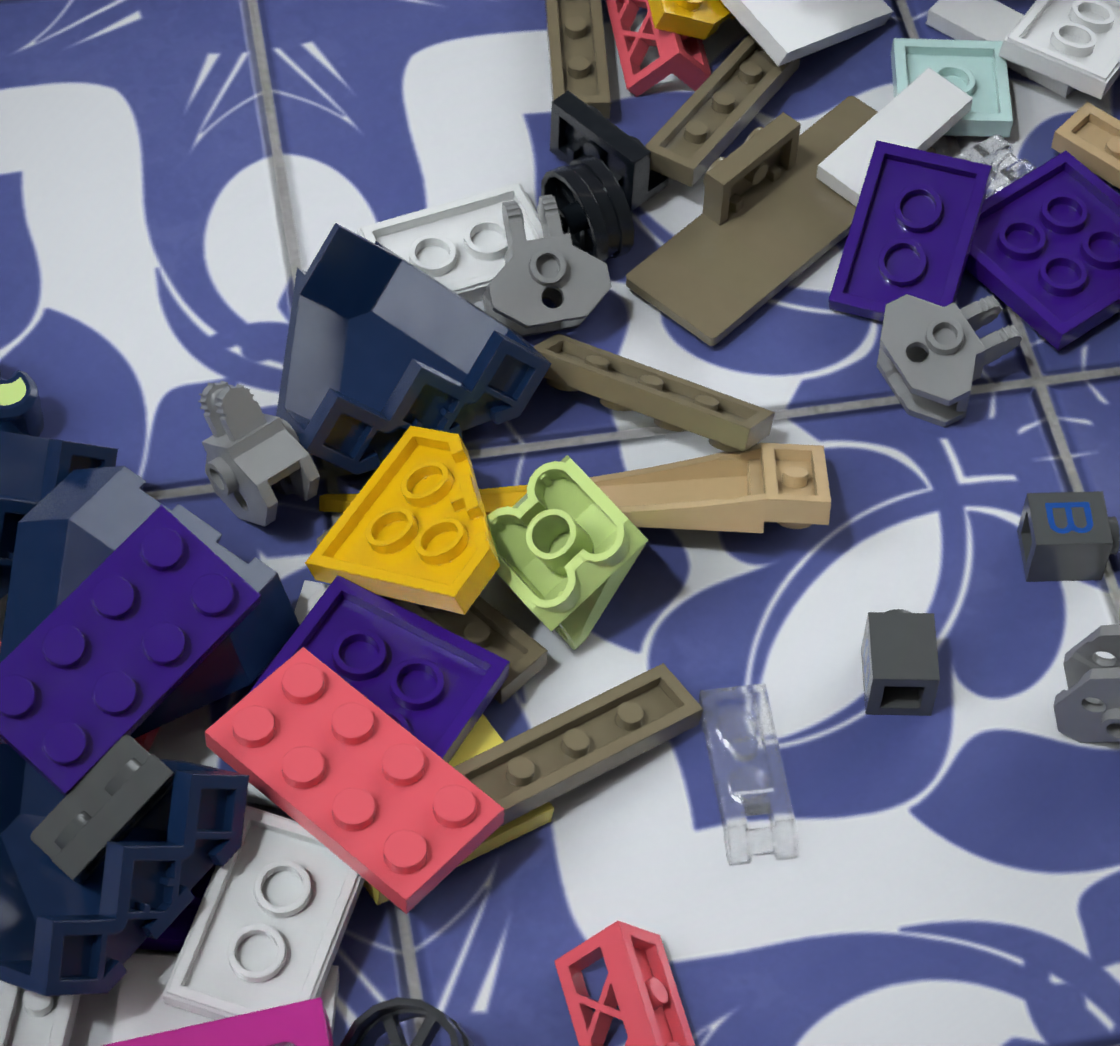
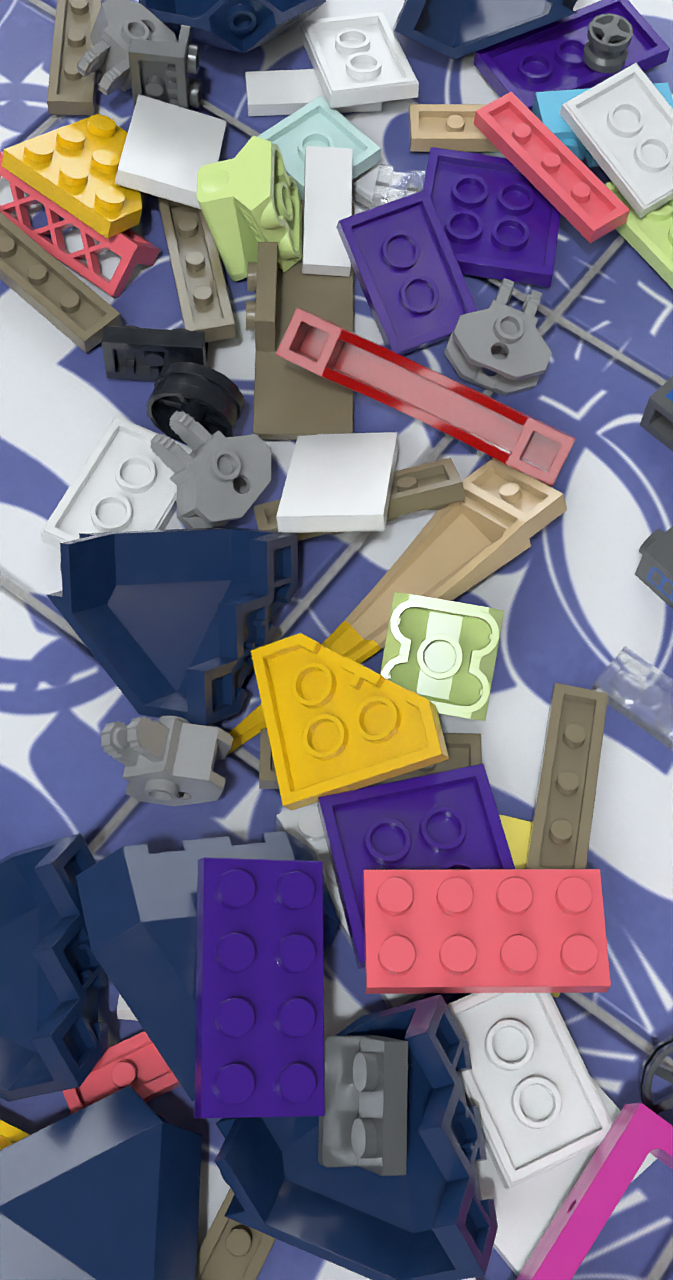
camera: 45 degrees left, 10 degrees up
none -> yellowish green piece [196,136,302,282]
none -> arch [276,308,576,486]
none -> white tile [276,432,399,533]

